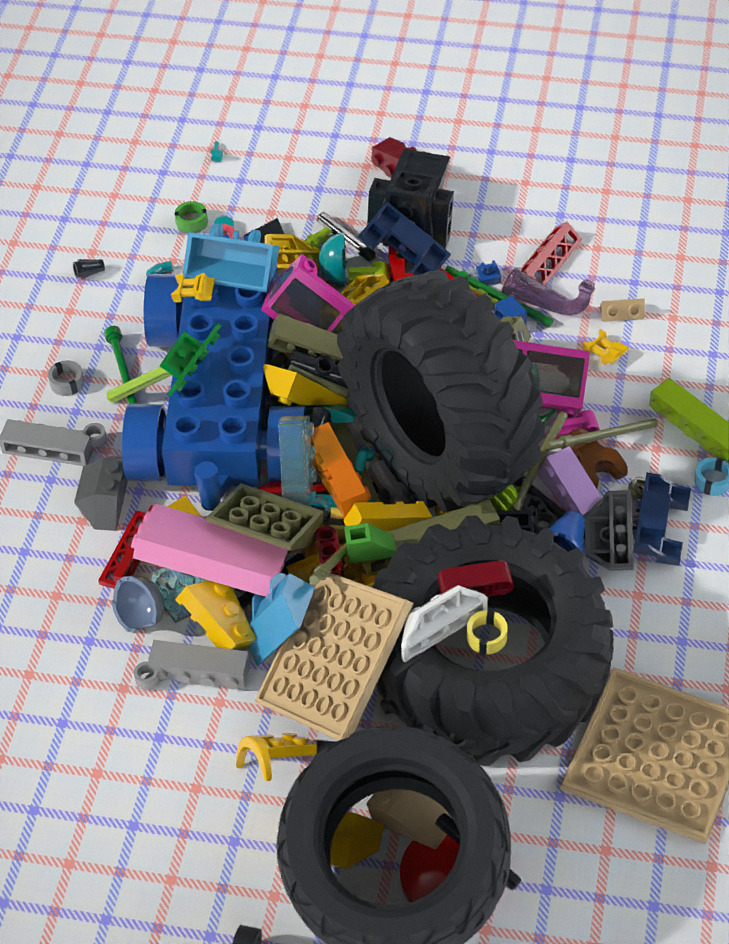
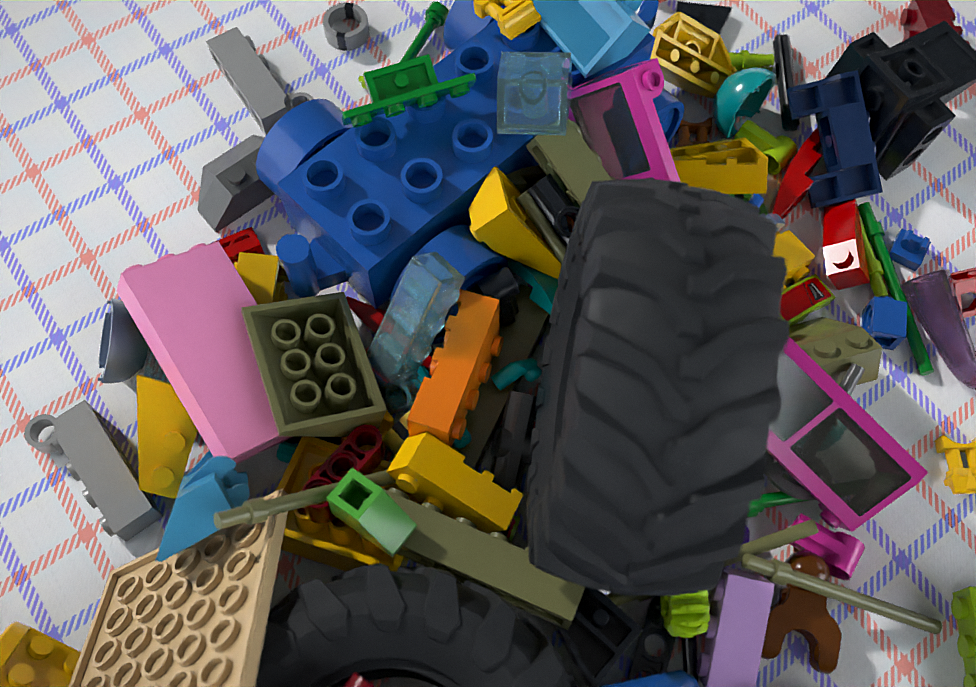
camera: 40 degrees right, 15 degrees up
none -> clear light blue slope [497,52,572,136]
none -> lime gear [659,590,711,638]

